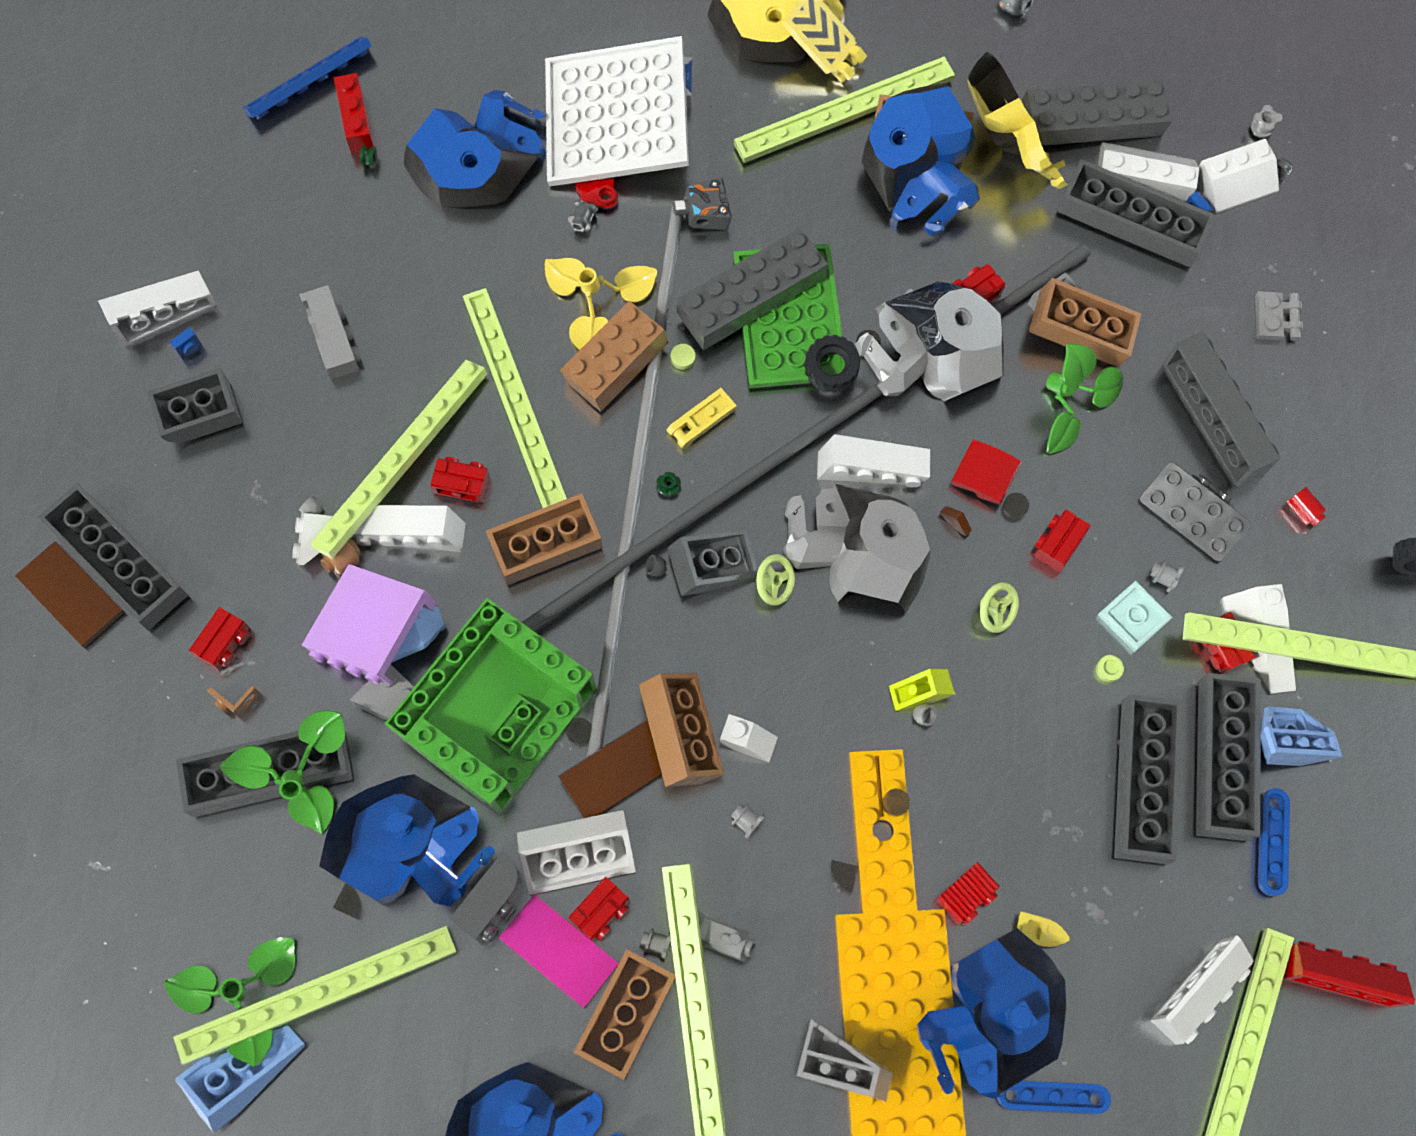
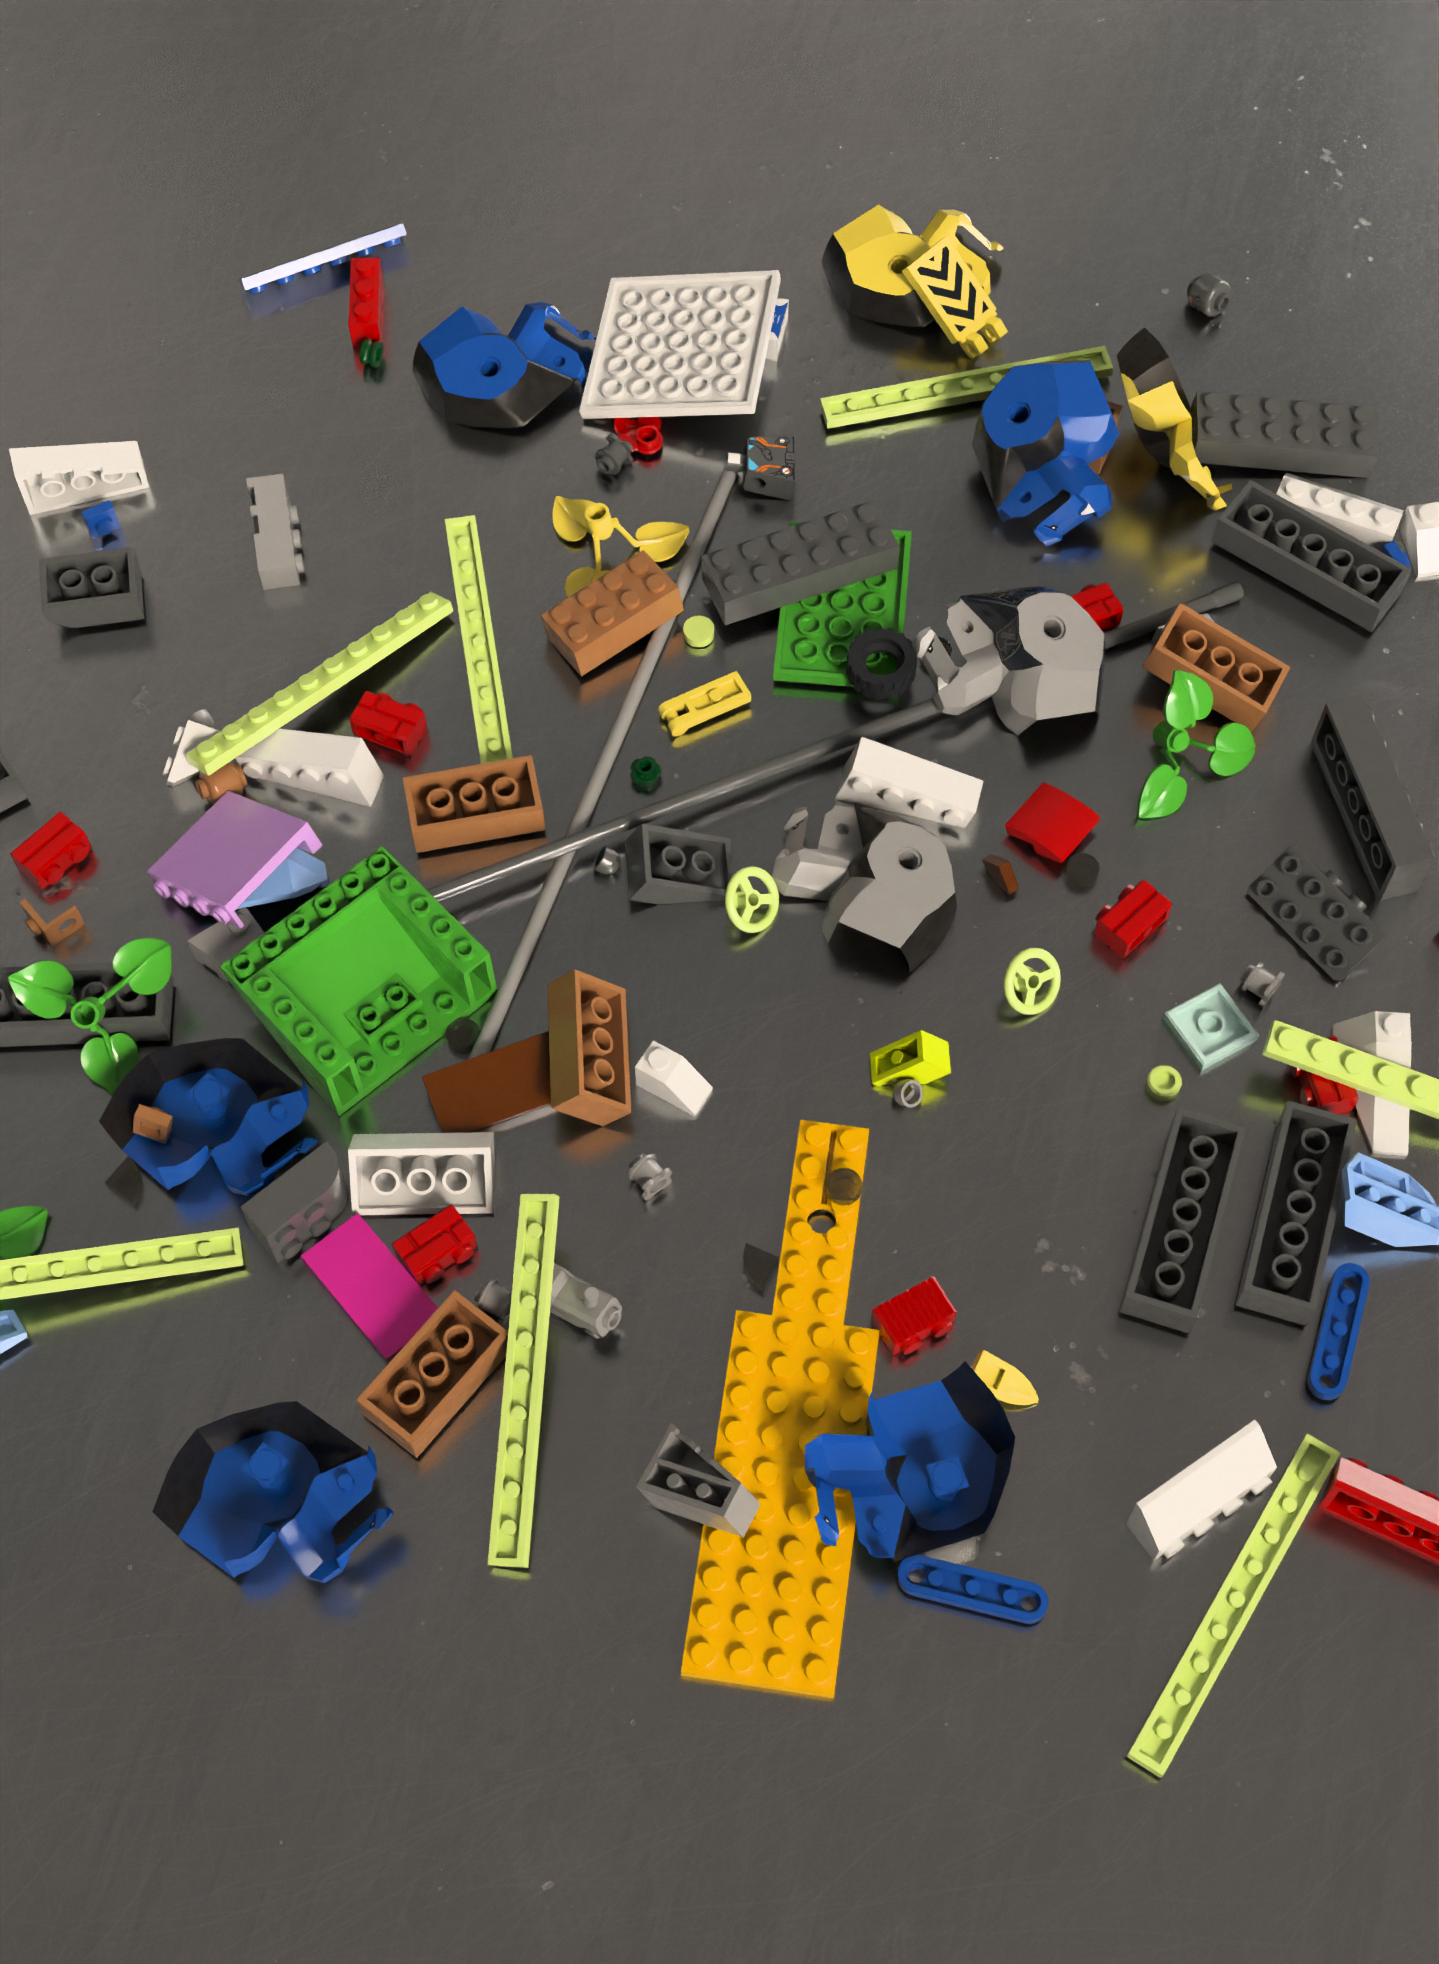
camera: 15 degrees right, 10 degrees down
none -> medium nougat plate [133,1104,173,1144]

